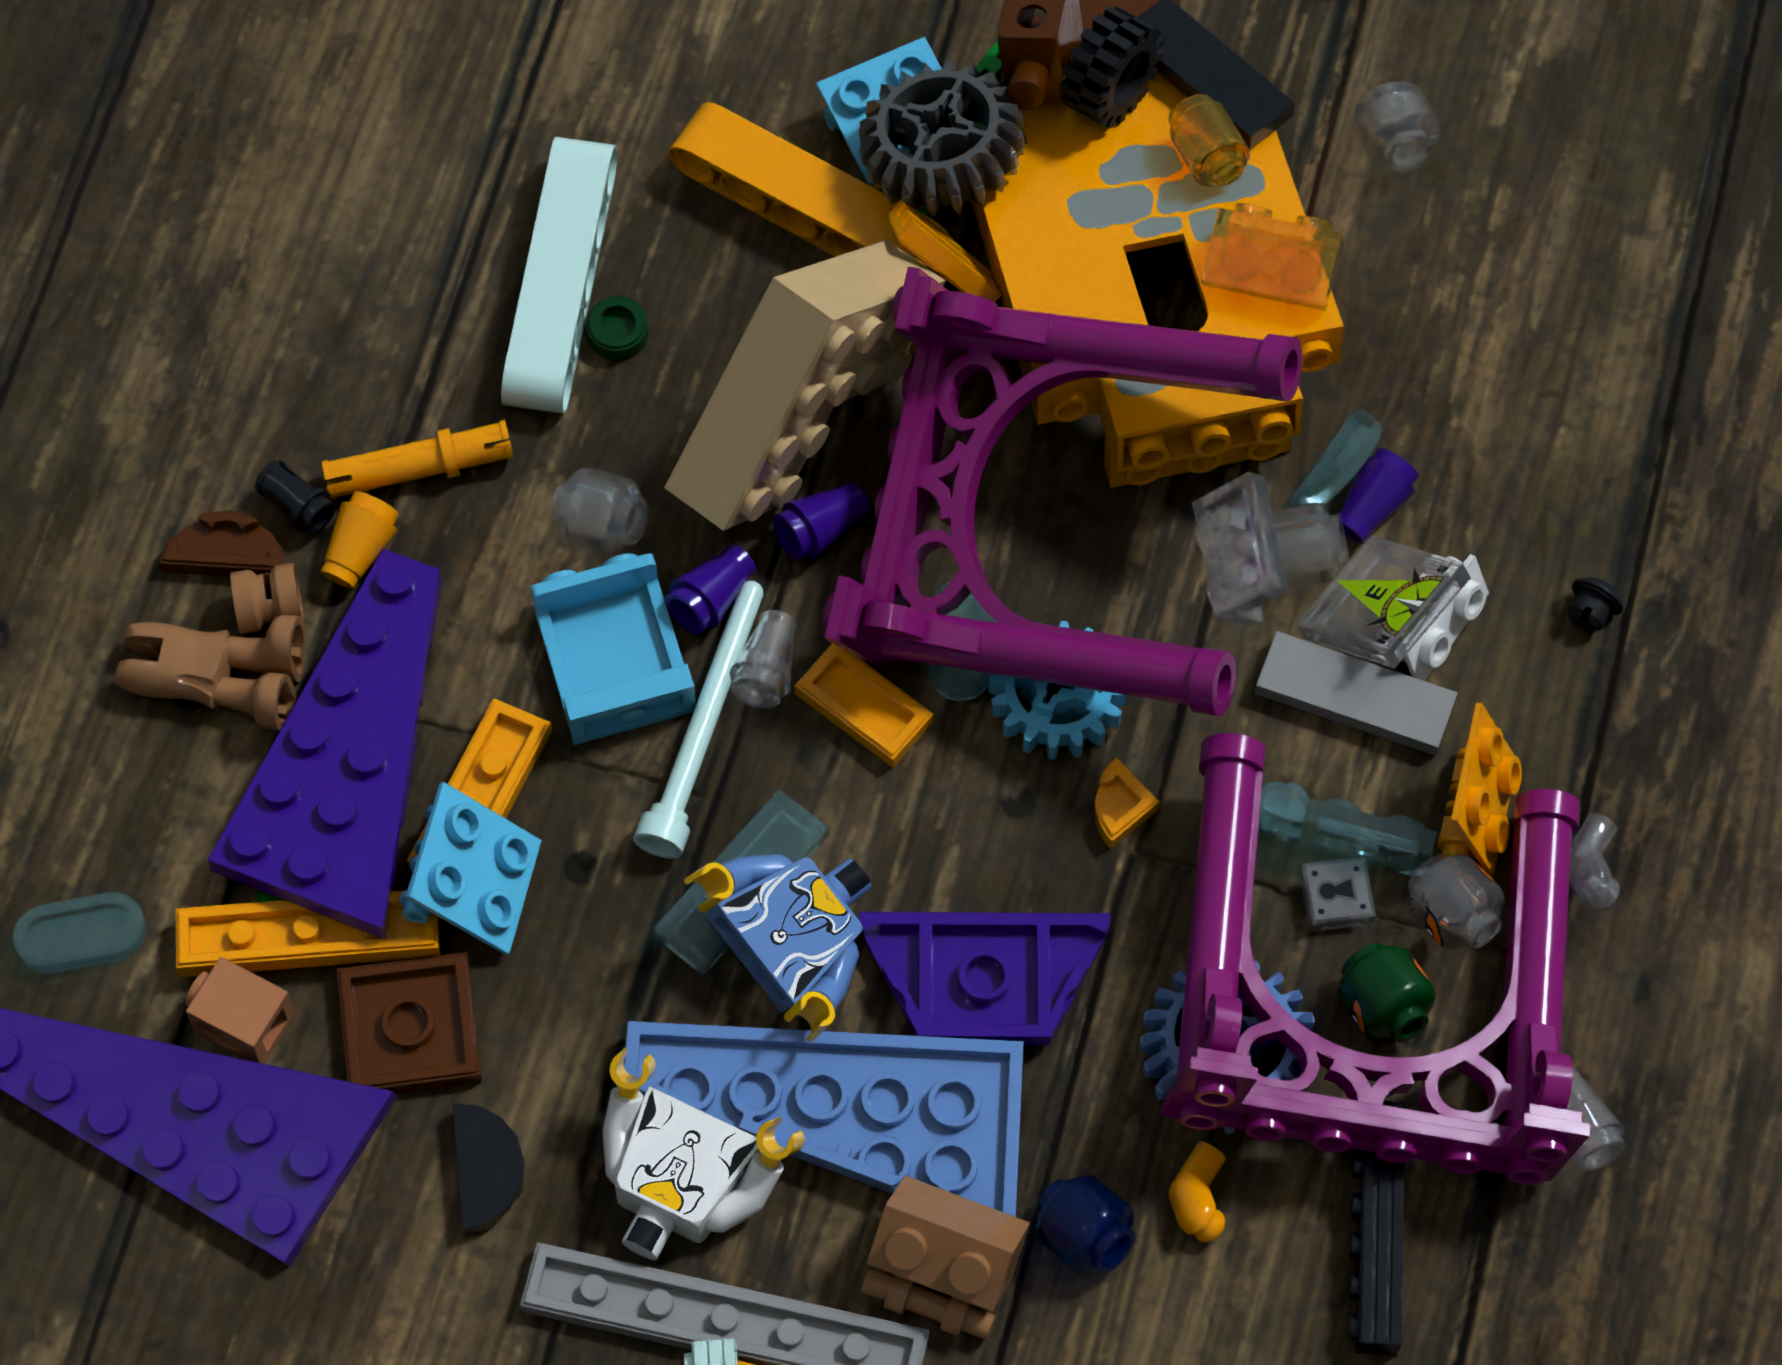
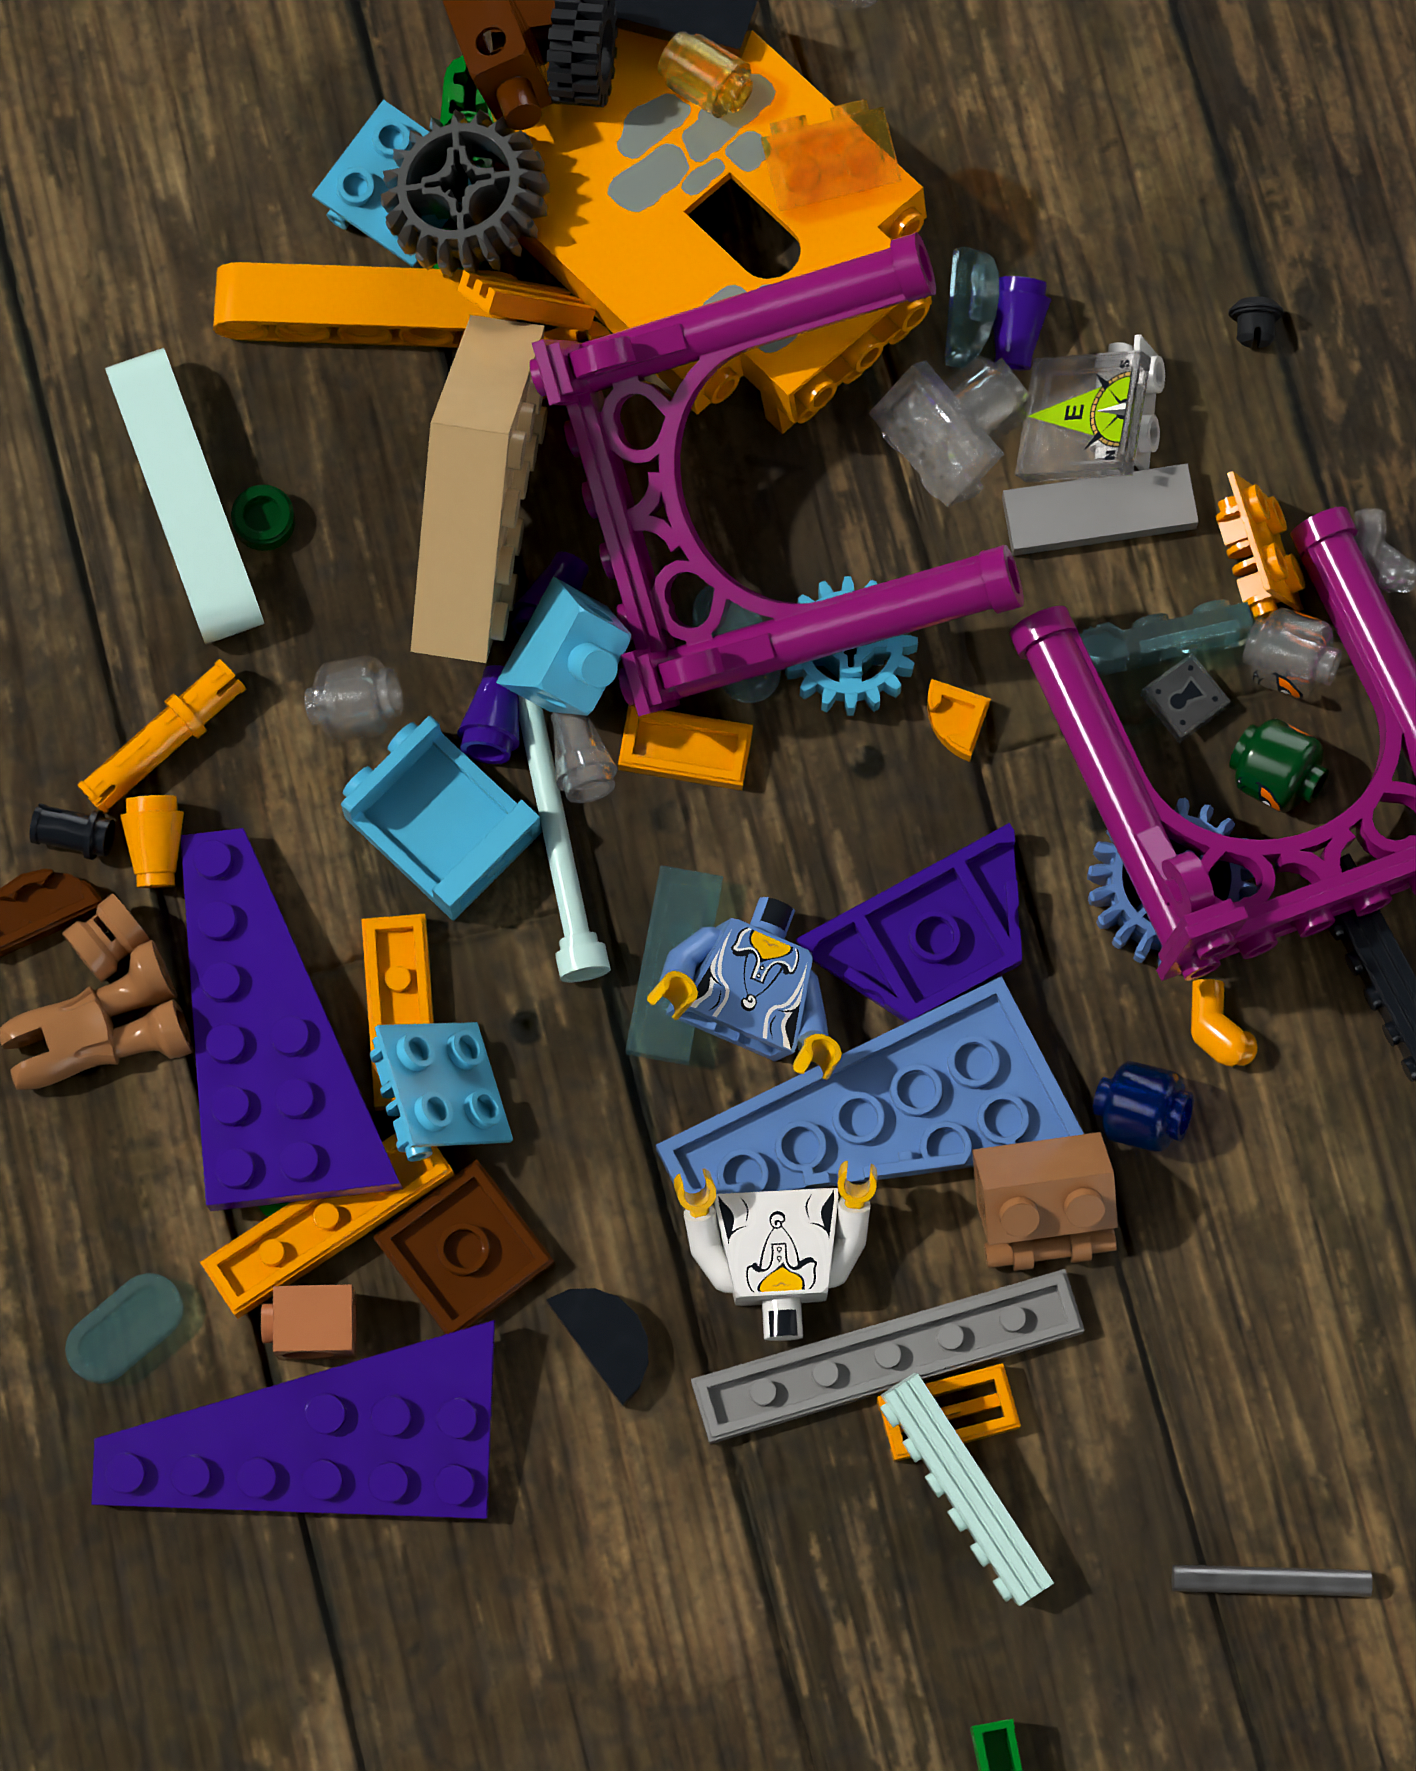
camera: 30 degrees left, 10 degrees up
none -> medium azure torso [496,577,631,716]

